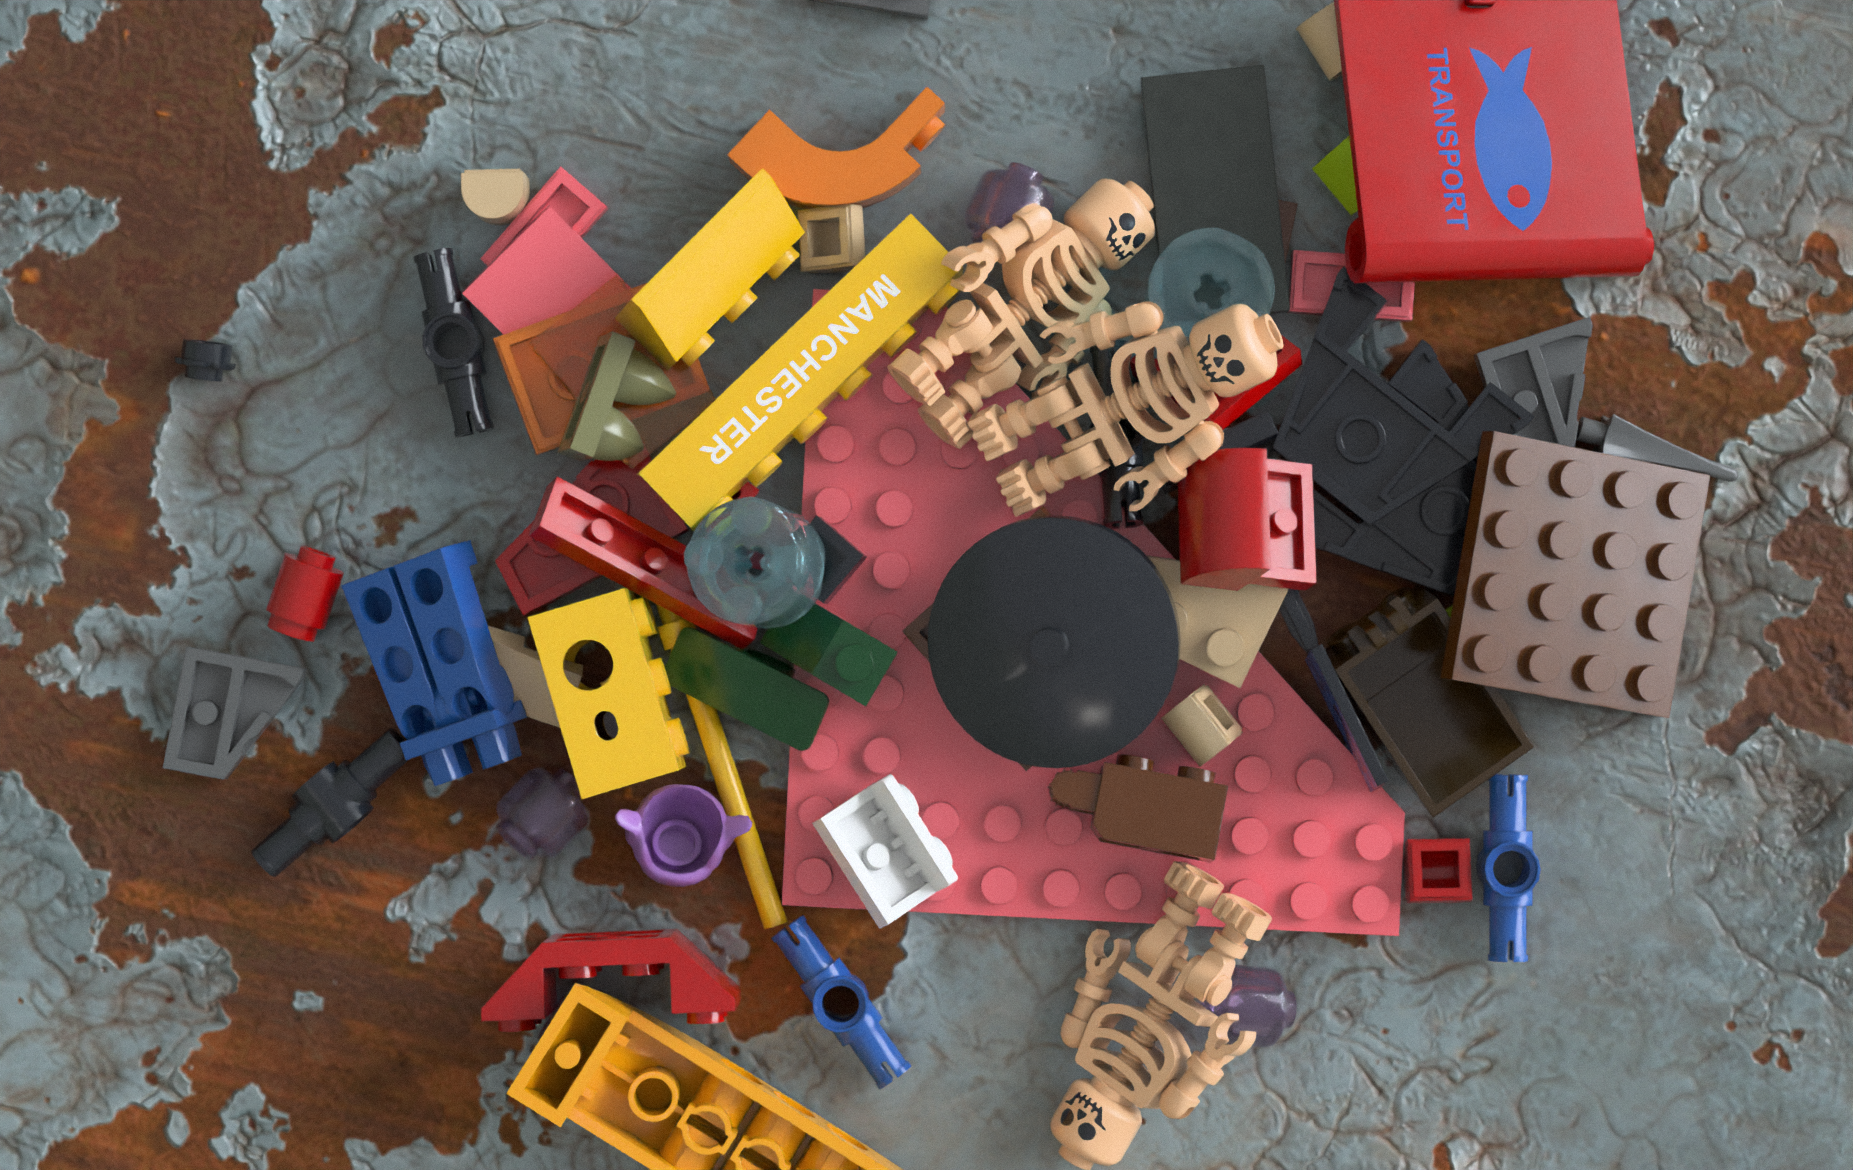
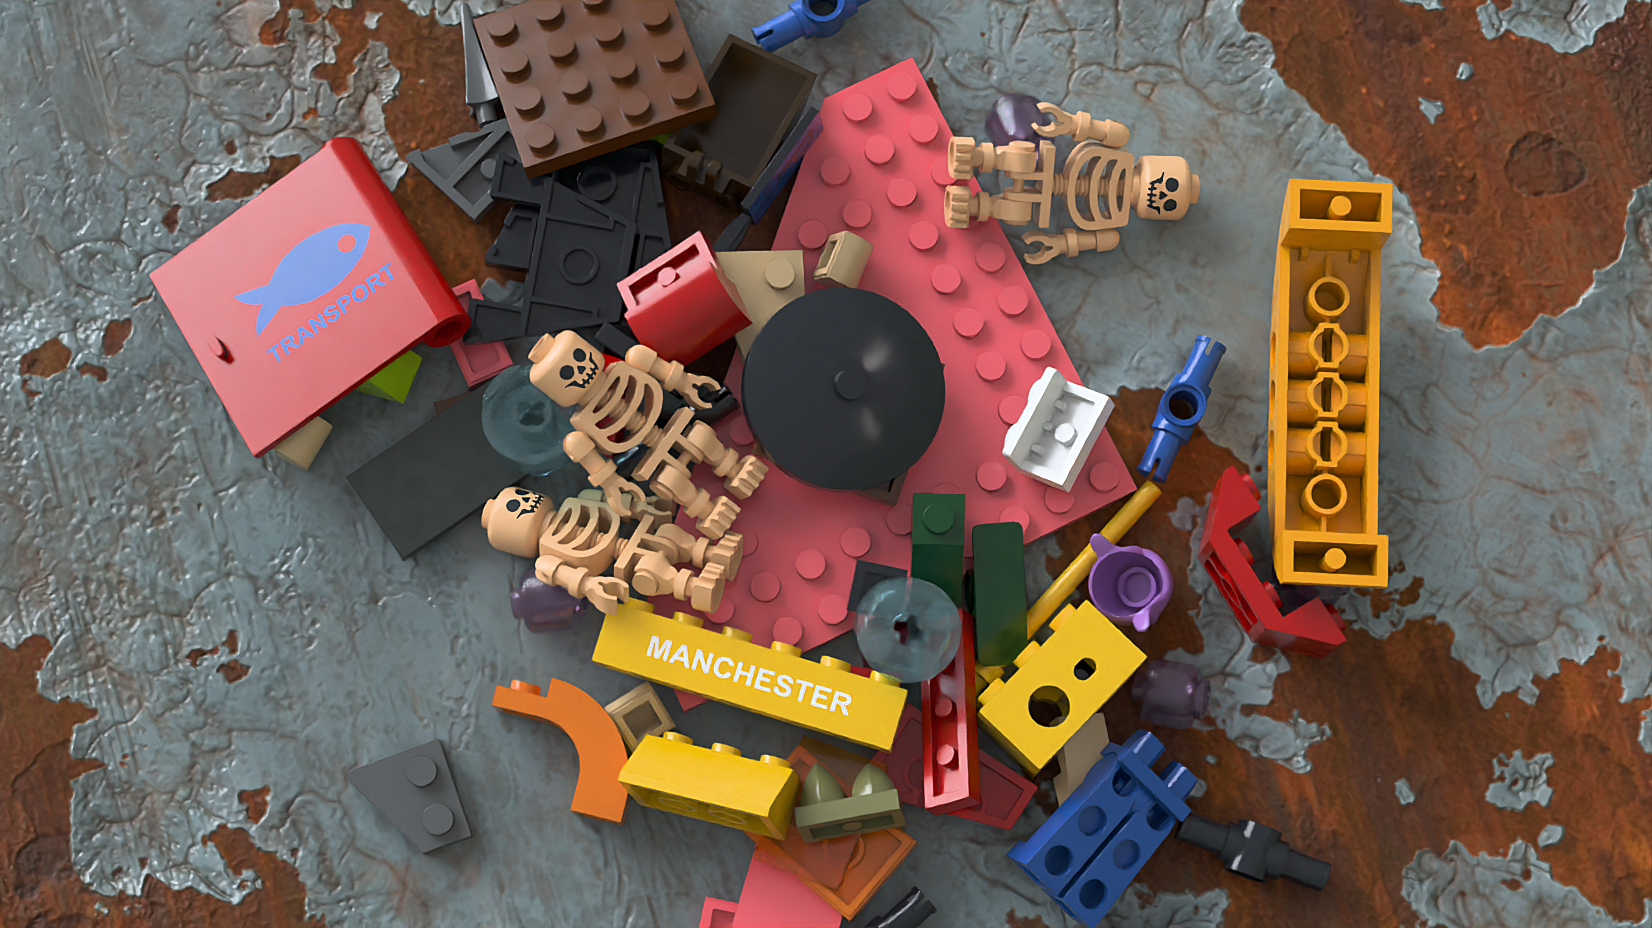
camera: 120 degrees left, 10 degrees down
reddish brown hinge [1047,754,1228,863] -> none
red brick [1403,838,1472,903] -> none

